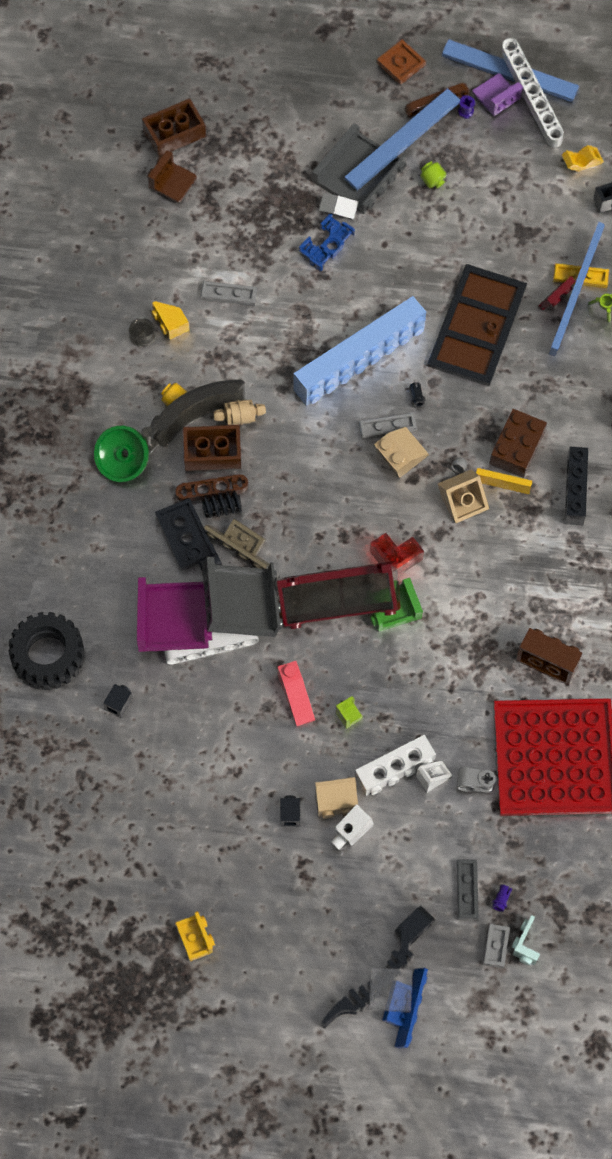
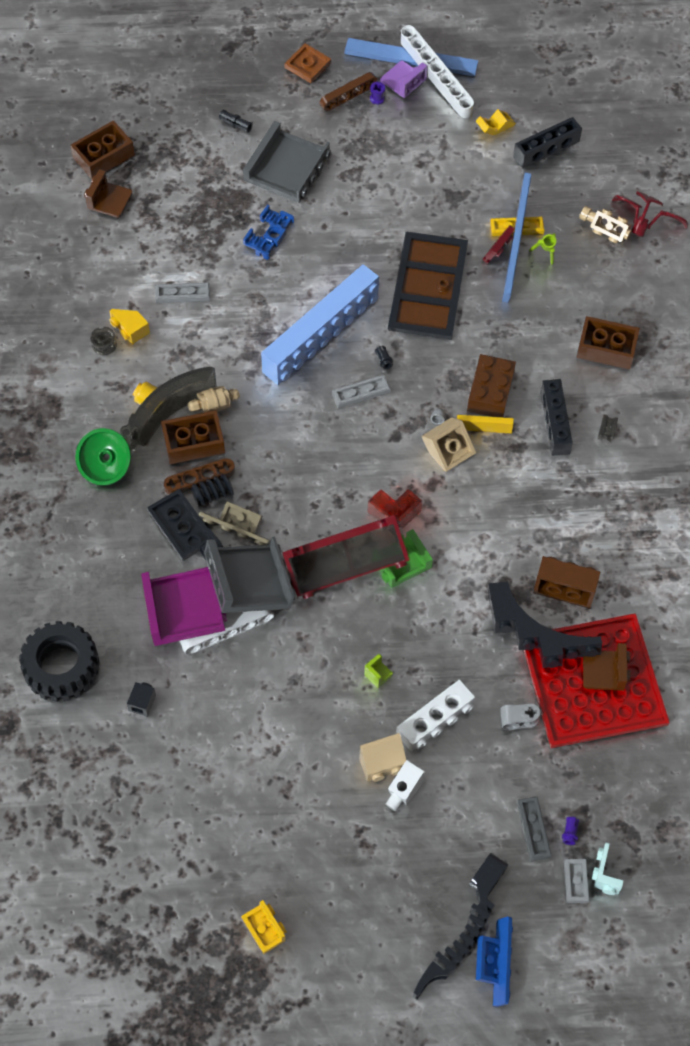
camera: 10 degrees left, 5 degrees down
coral slope [278,661,315,726] -> none
black brick [280,795,300,827] -> none
white slope [319,193,358,219] -> none
medium blue tile [345,88,460,191] -> none
clear tile [369,968,412,1012] -> none
tan slope [374,427,429,478] -> none
white slope [416,760,452,792] -> none
lime head [420,161,447,189] -> none
none -> black pin [219,109,253,133]
none -> black arch [488,581,602,668]
none -> reddish brown bracket [583,643,631,691]

